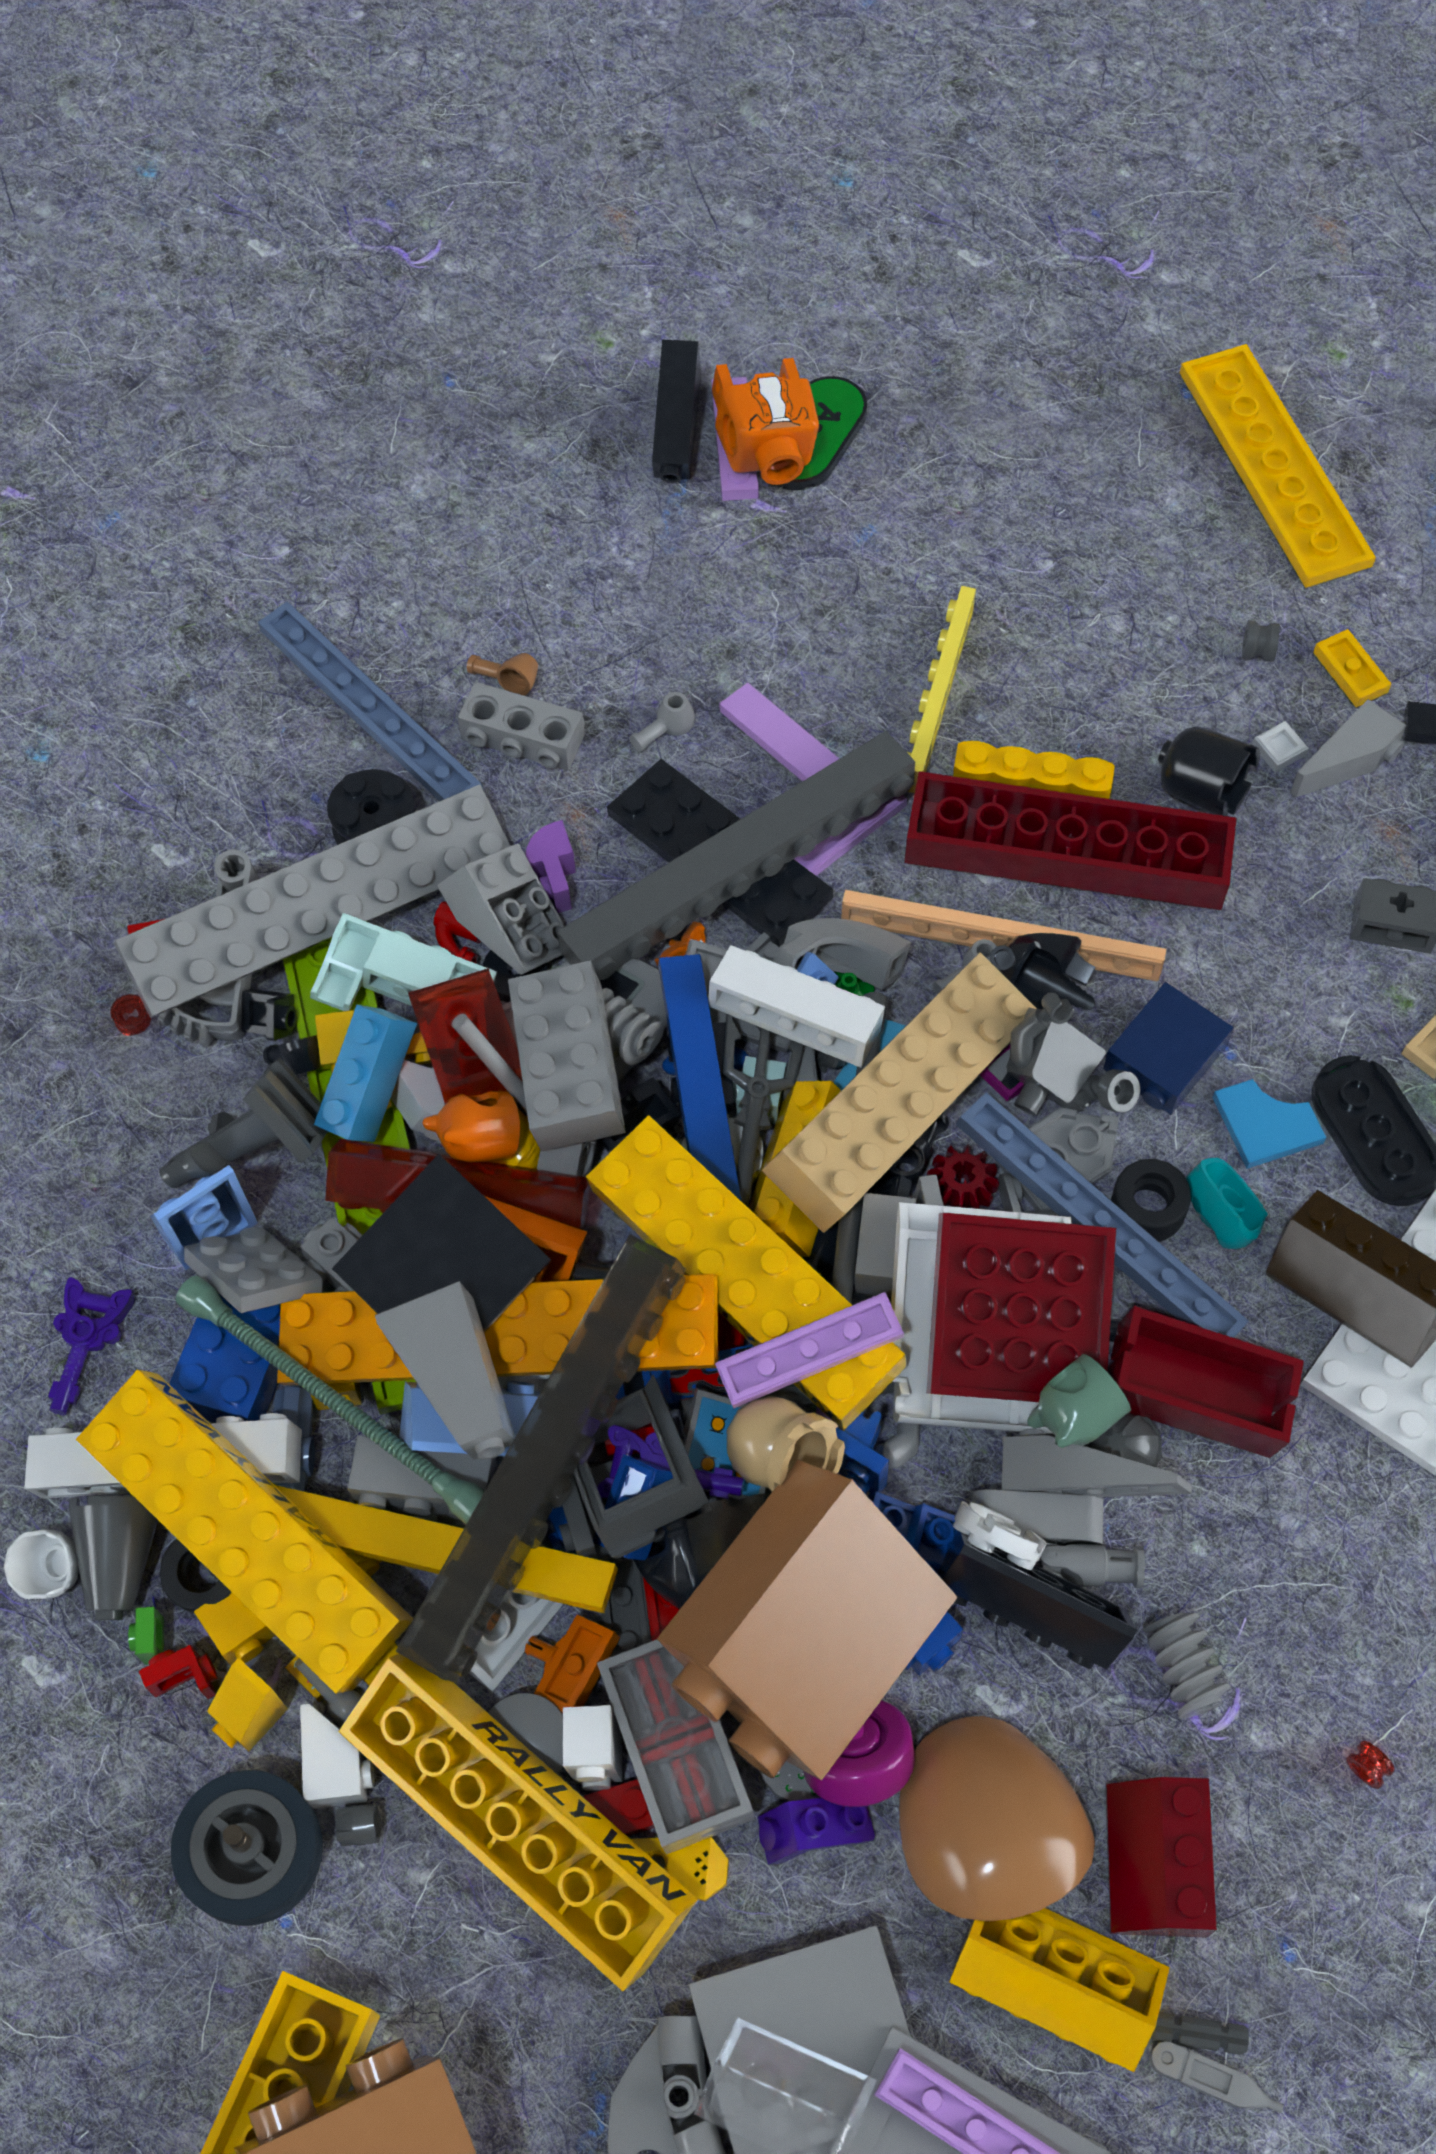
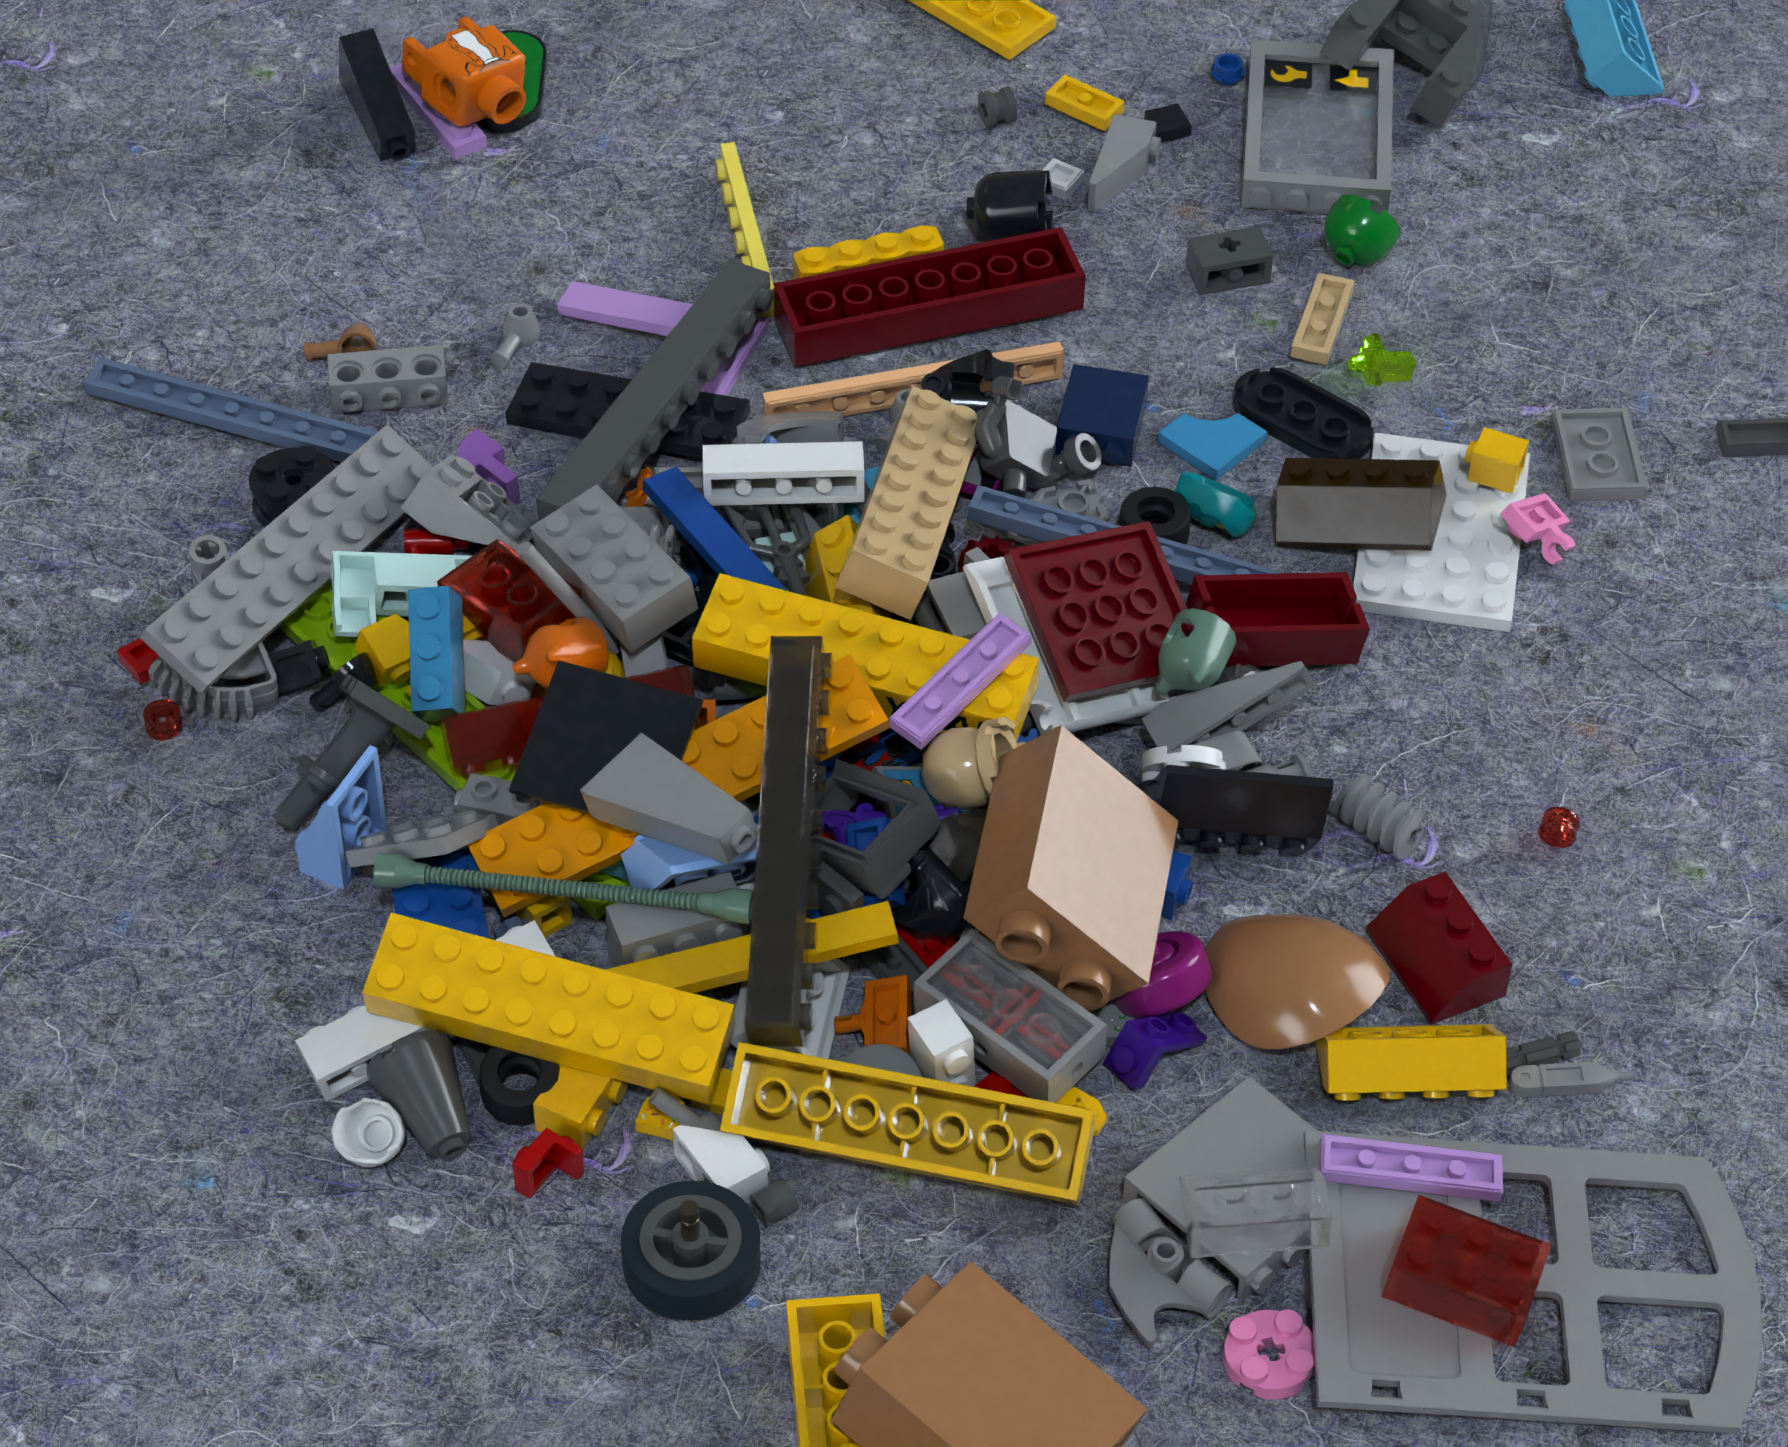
camera: 30 degrees left, 15 degrees down
dark purple piece [48,1277,135,1415] -> none
bright green plate [128,1607,164,1665] -> none
yellow slope [207,1658,288,1752] -> none

